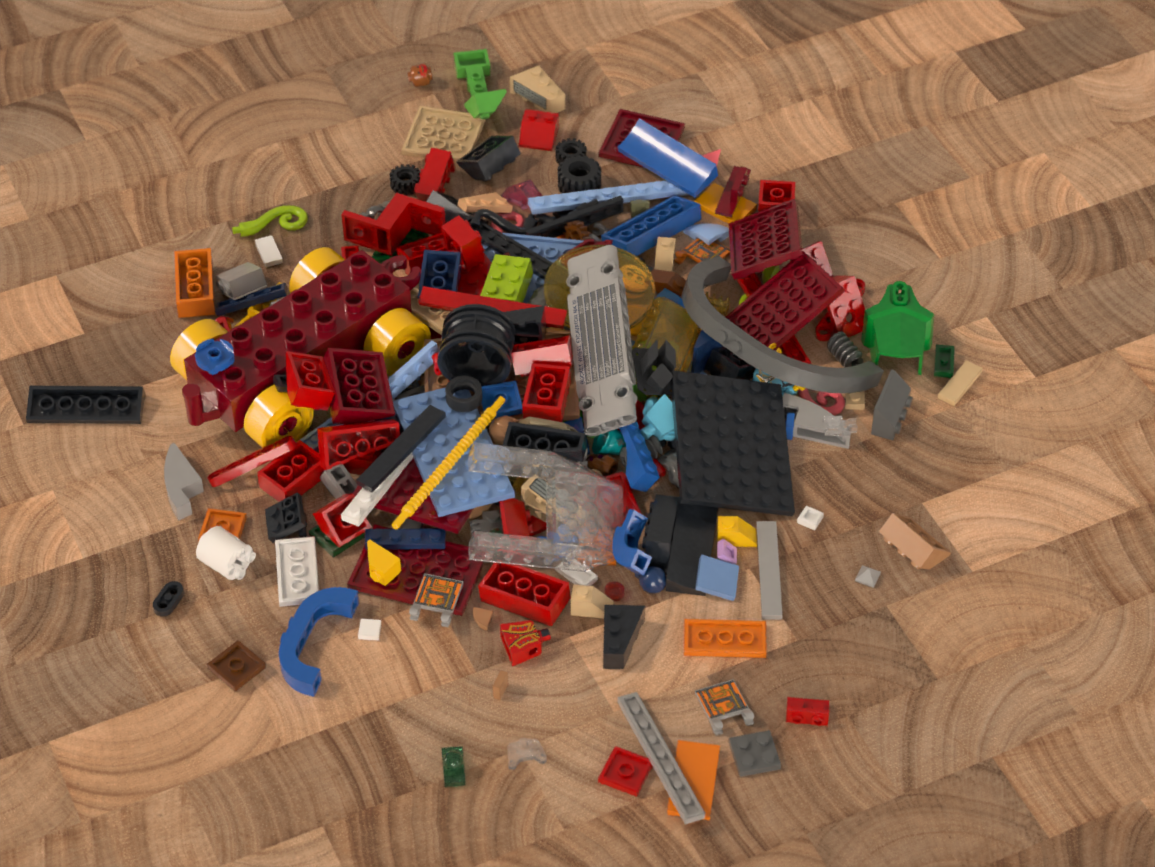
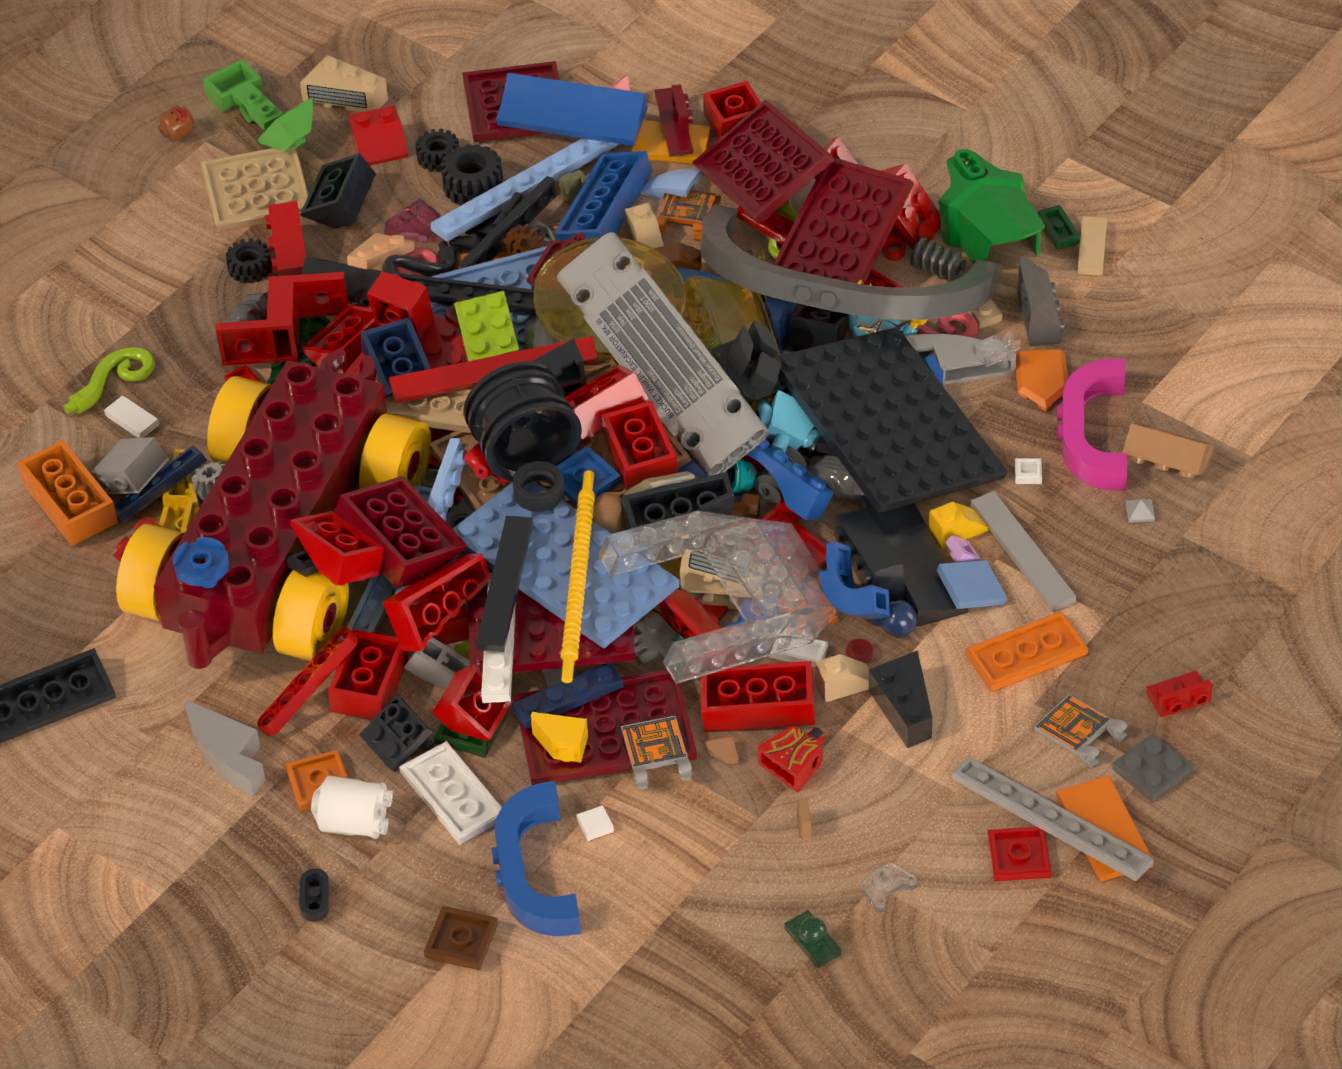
camera: 25 degrees left, 0 degrees up
none -> orange tile [1015,349,1068,412]
none -> dark pink arch [1057,359,1127,491]

